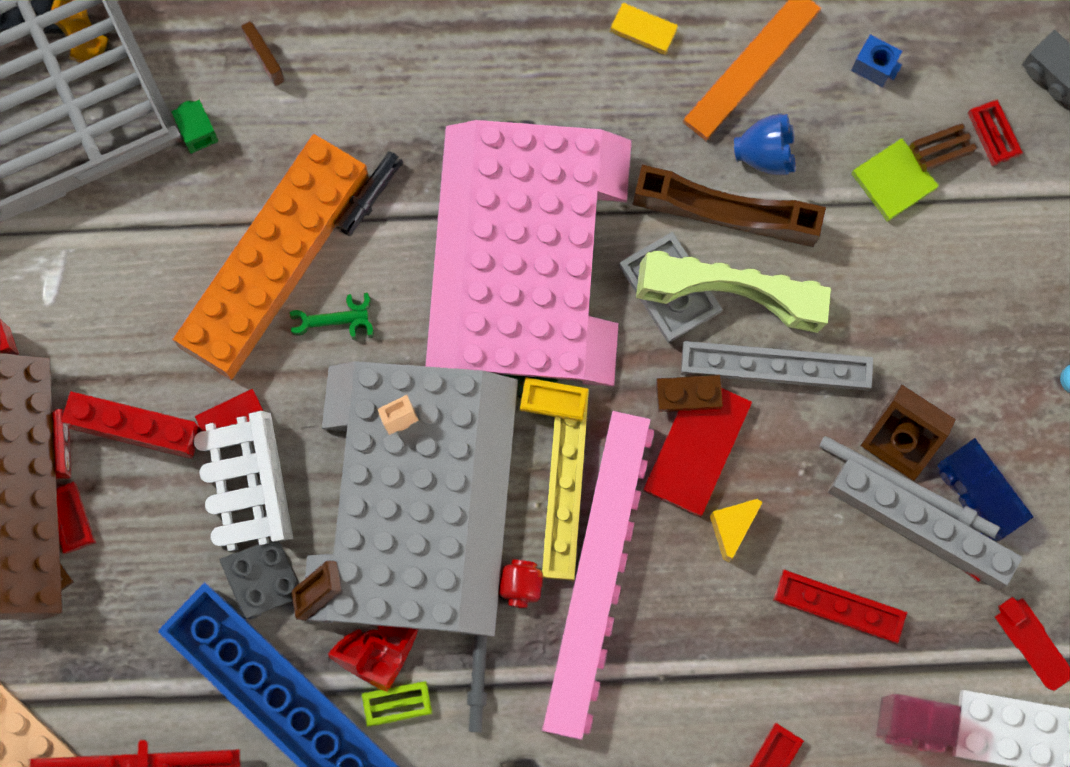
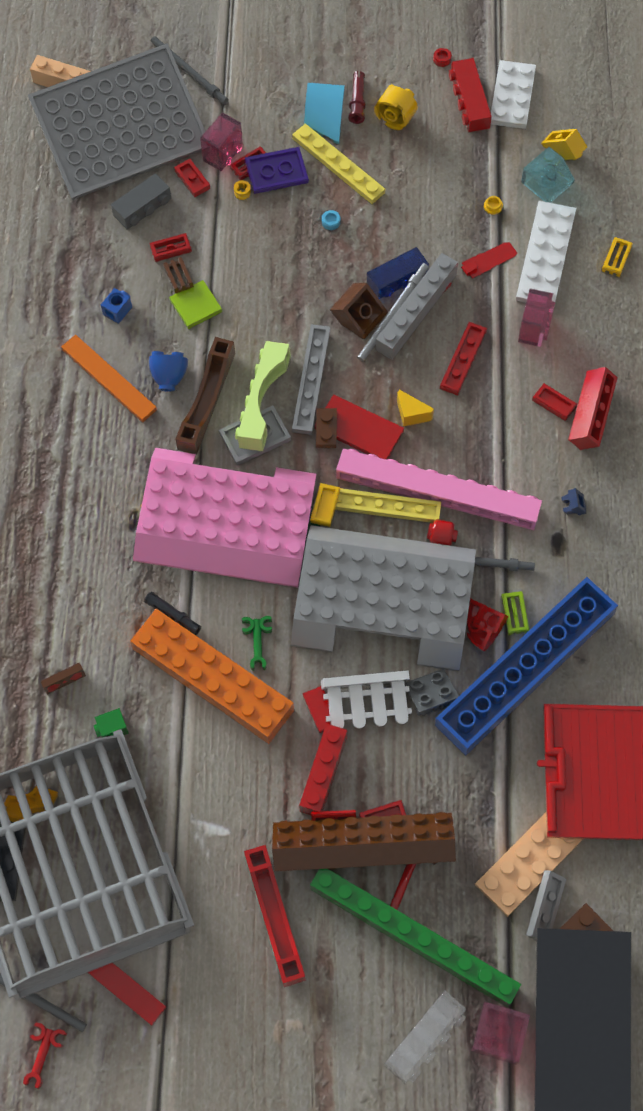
camera: 80 degrees left, 10 degrees down
reddish brown tile [292,560,342,621] -> none
light nougat plate [378,395,419,435] -> none
yellow tile [610,2,678,55] -> none

